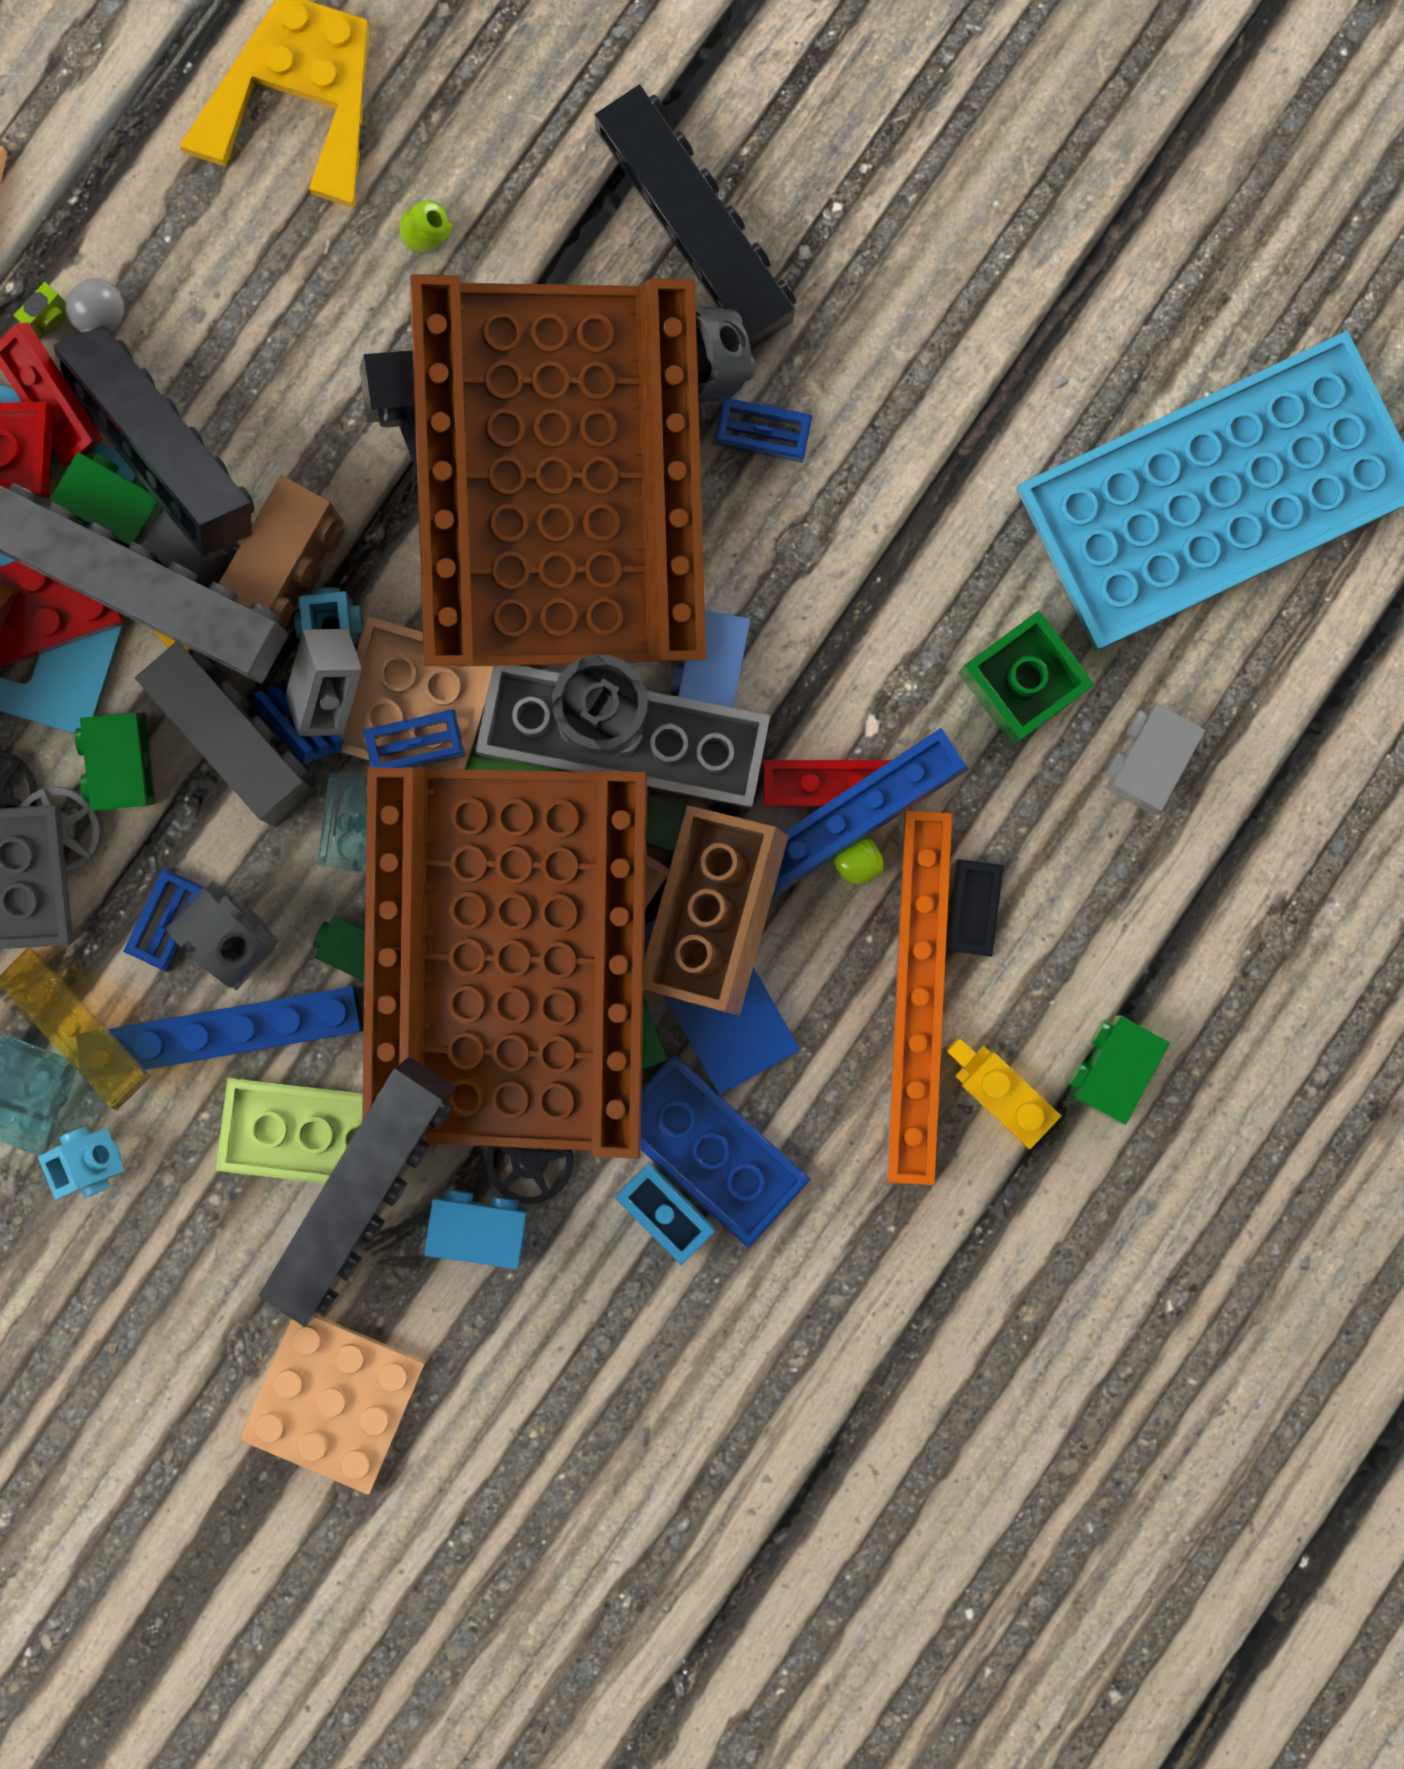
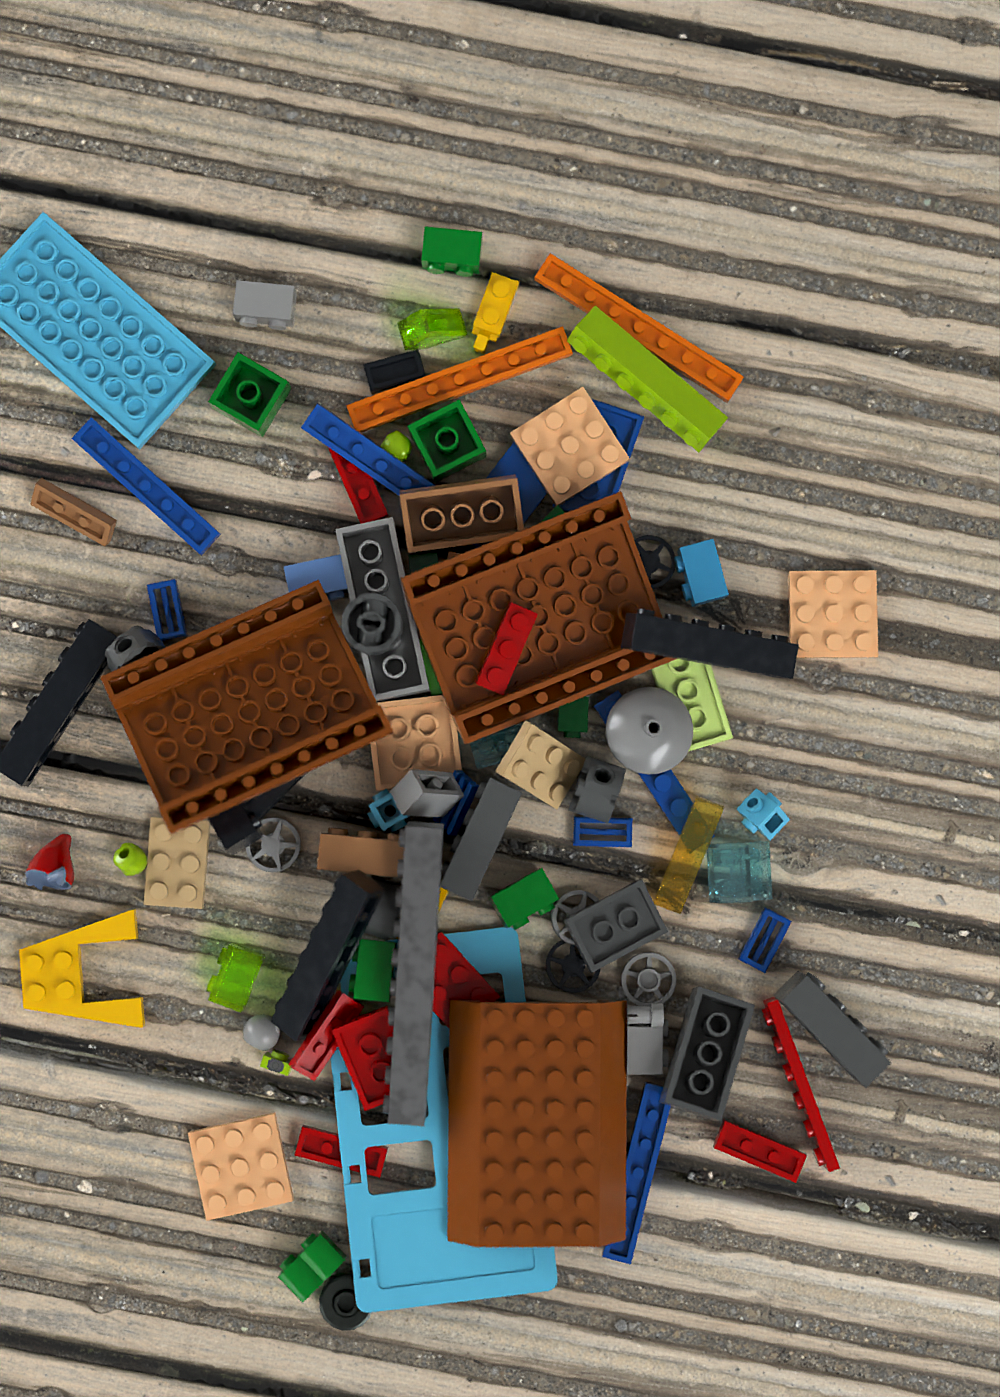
camera: 110 degrees left, 0 degrees up
blue tile [363,709,466,768] -> none
dark azure brick [615,1161,715,1266] -> none
none -> red hat [25,834,74,890]
none -> medium nougat plate [30,478,117,547]
none -> blue plate [71,418,221,556]
none -> tan plate [144,817,210,909]
none -> clear neon green brick [206,943,265,1013]
none -> light grey wheel [246,817,301,872]
none -> clear neon green slope [397,308,468,350]
none -> green brick [408,399,486,483]
none -> red plate [475,602,538,695]
none -> tan plate [495,720,585,809]
none -> light nougat plate [510,387,630,506]
none -> orange plate [534,253,744,403]
none -> lime brick [567,305,728,452]
none -> light grey dish [606,687,693,774]

